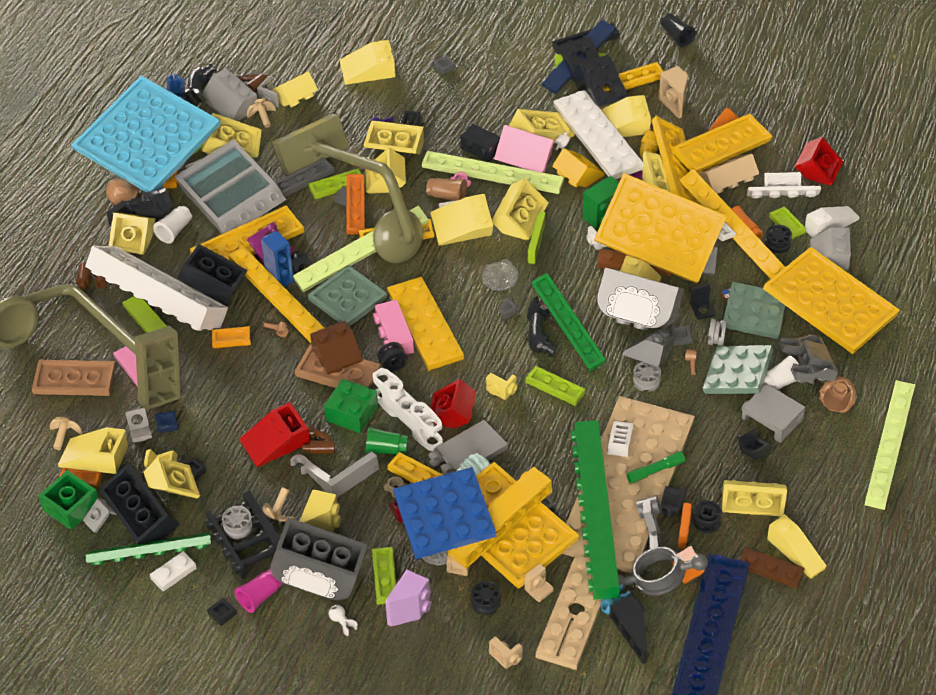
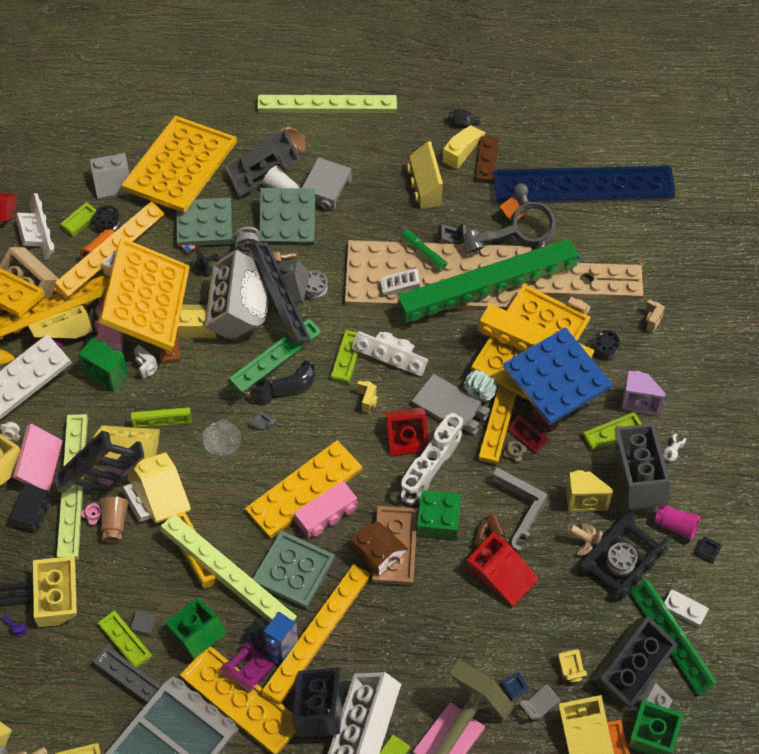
camera: 110 degrees left, 10 degrees up
light yellow slope [144,457,200,498] -> none
black tile [184,457,207,481] -> none
light orange tile [212,326,251,348] -> none
medium nougat hand [264,322,288,337] -> none
olive piece [272,114,423,263] -> none
orange tile [346,174,365,234] -> none
light yellow slope [365,148,406,194] -> none
green plant [365,427,408,455] -> none
black wheel [377,342,408,372] -> none
yellow slope [552,148,605,188] -> none
black slope [609,595,648,664] -> none
orange tile [678,503,692,549] -> none
black wheel [693,500,722,533] -> none
black bracket [737,427,772,460] -> none
white slope [805,206,860,238] -> none
none -> black fence [54,430,145,500]
none -> green brick [165,597,228,659]
none -> black plate [250,242,311,344]
none -> white bracket [352,331,428,376]
none -> black plant [448,109,481,127]

